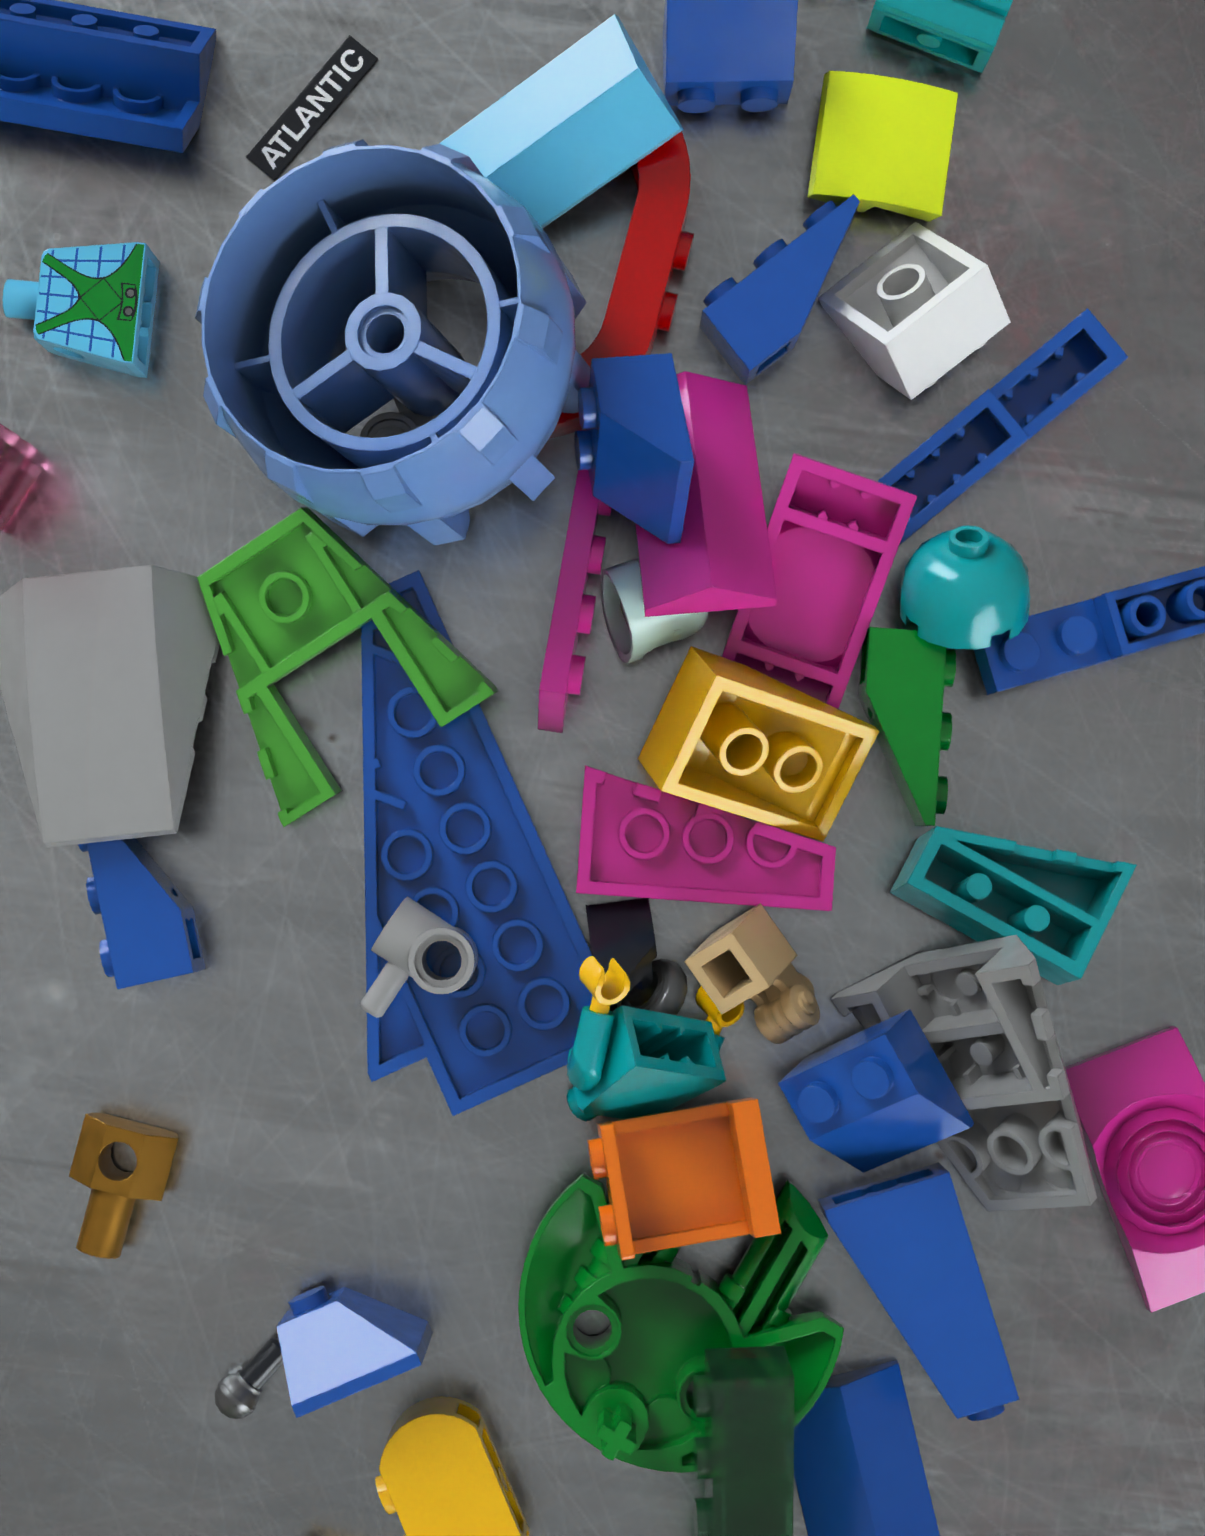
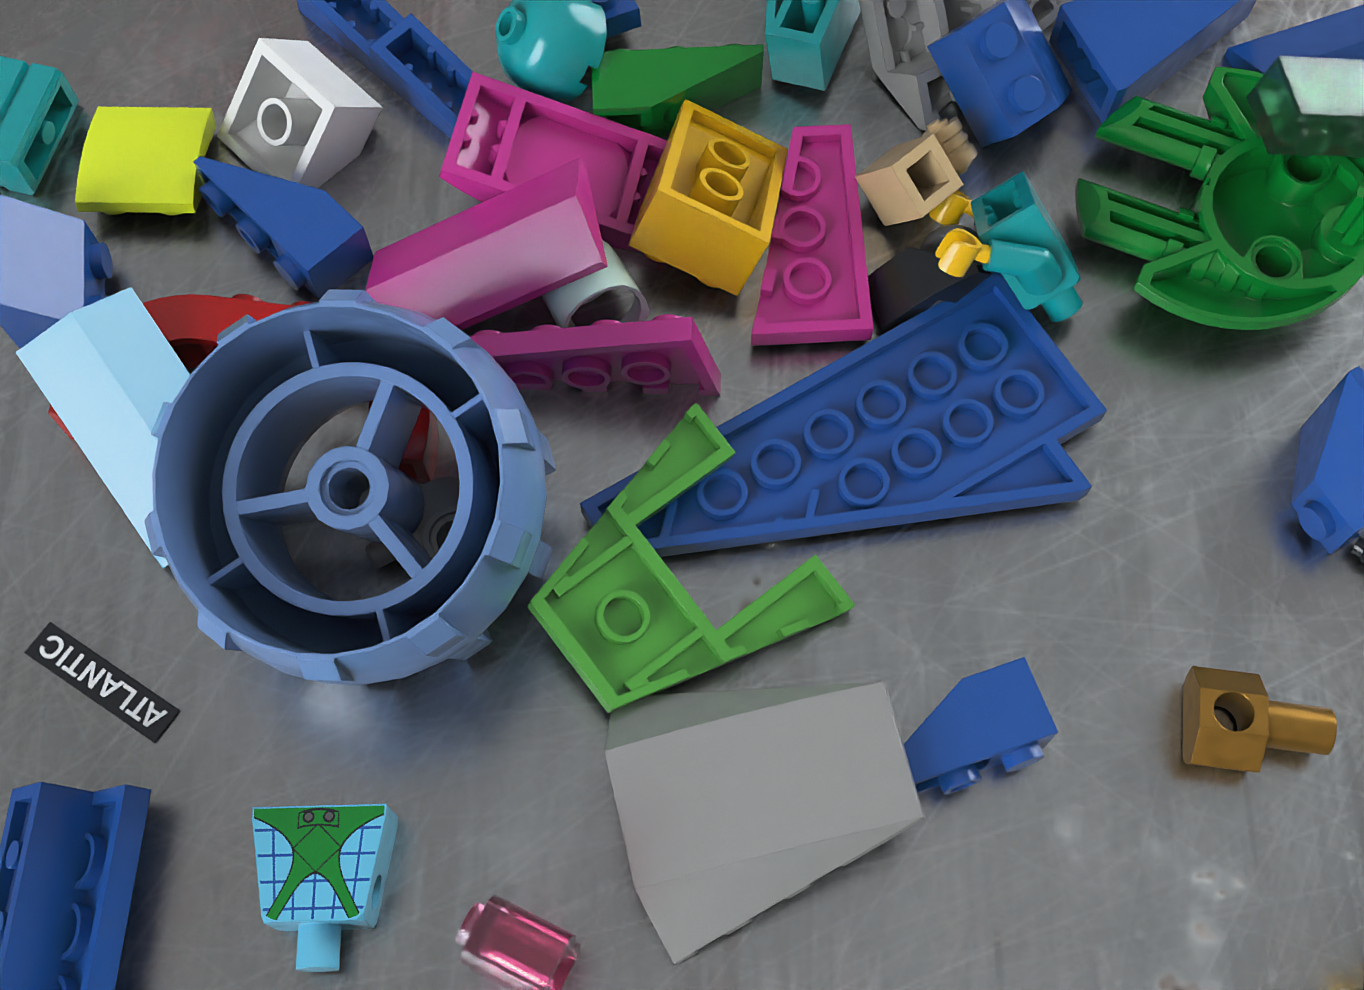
camera: 95 degrees left, 20 degrees down
light grey piece [360,896,478,1018] -> none
blue slope [574,353,694,544] -> none
orange panel [587,1097,781,1261] -> none

